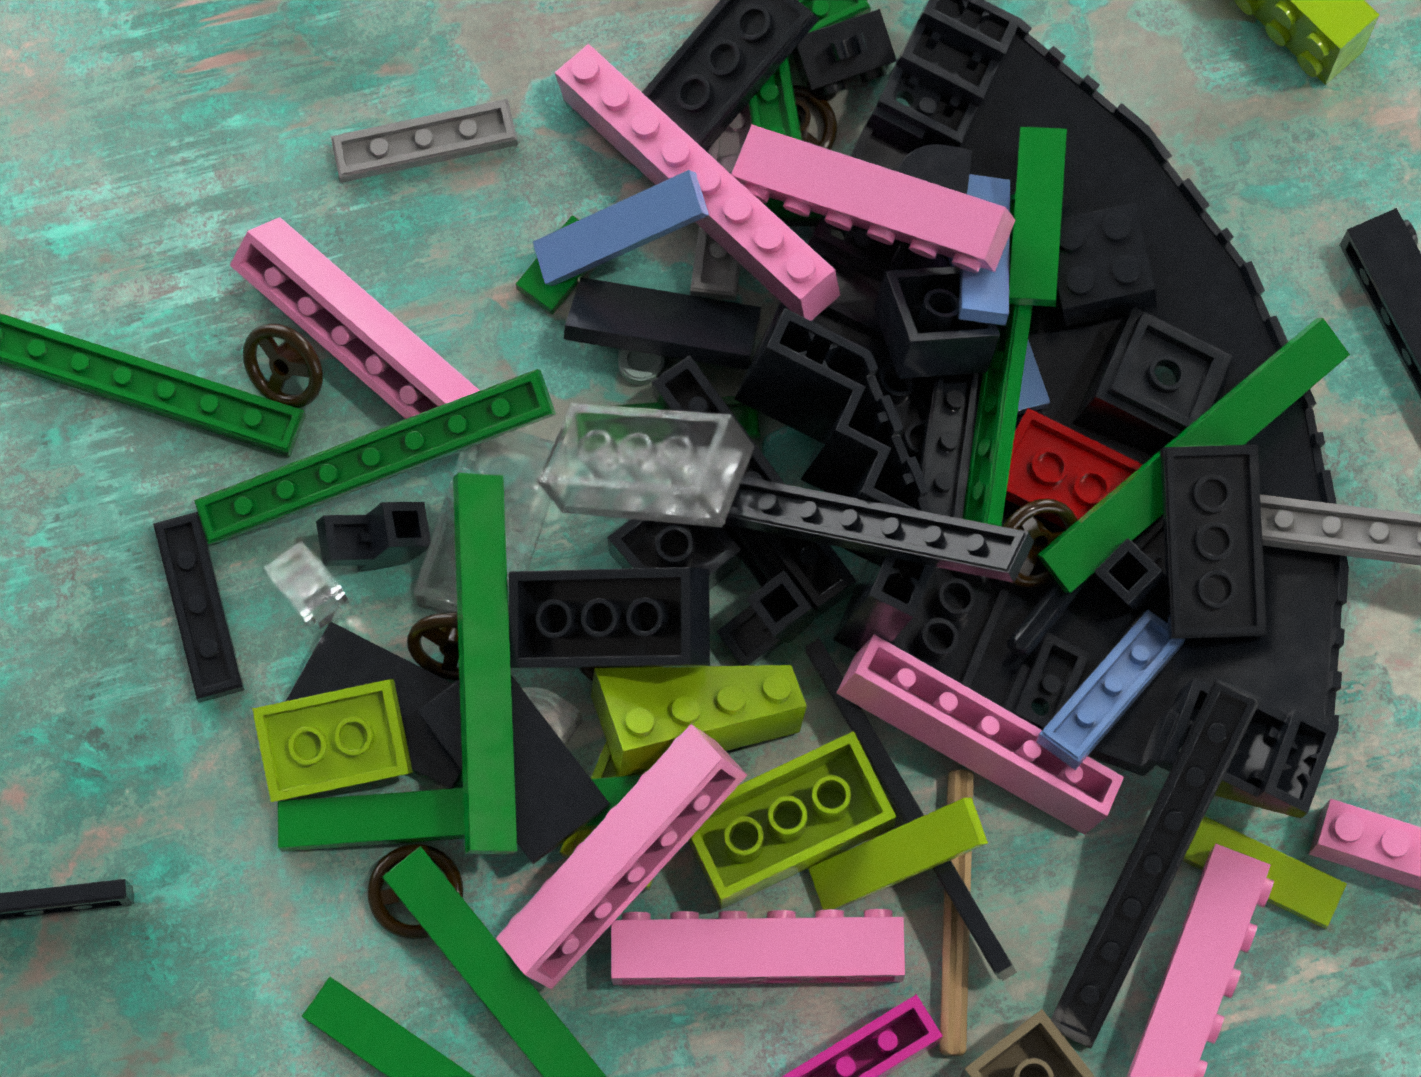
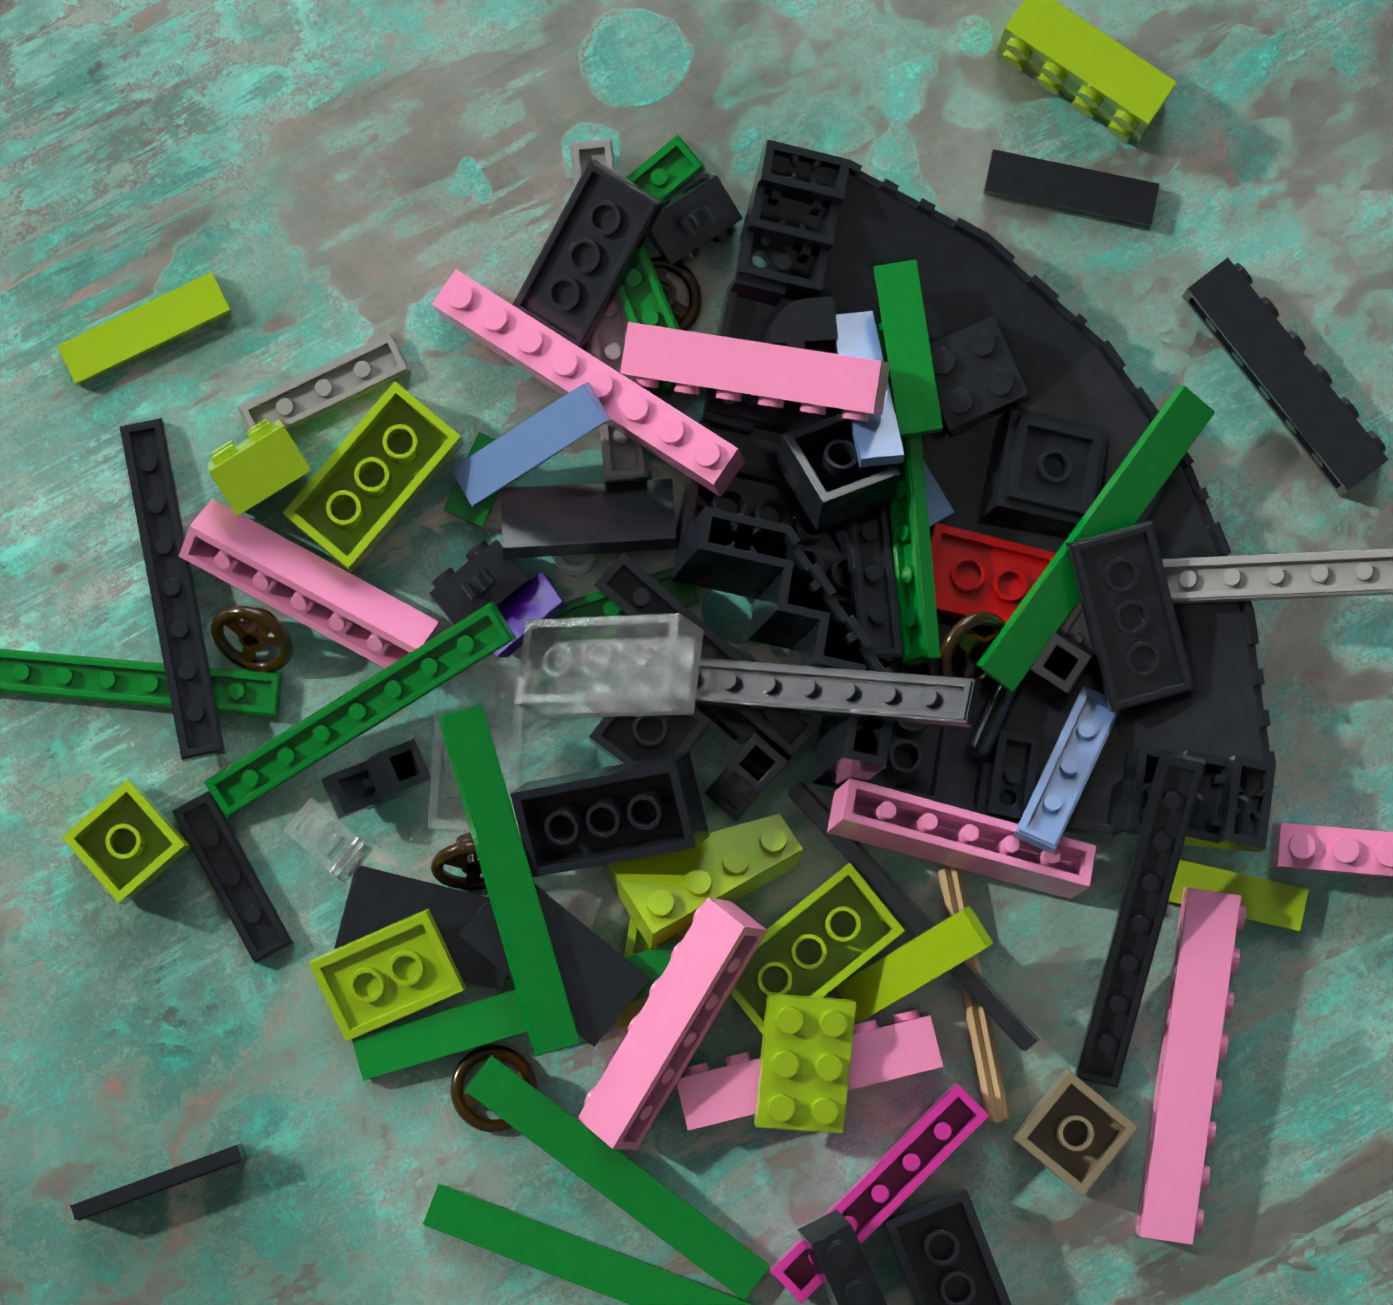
camera: 20 degrees left, 10 degrees up
none -> lime tile [57,272,232,386]
none -> lime brick [61,779,191,905]
none -> black tile [119,418,226,762]
none -> lime brick [207,418,311,516]
none -> lime brick [282,381,464,574]
none -> black brick [429,539,530,625]
none -> dark purple tile [494,571,569,661]
none -> lime plate [754,993,856,1133]
none -> black tile [983,149,1160,228]

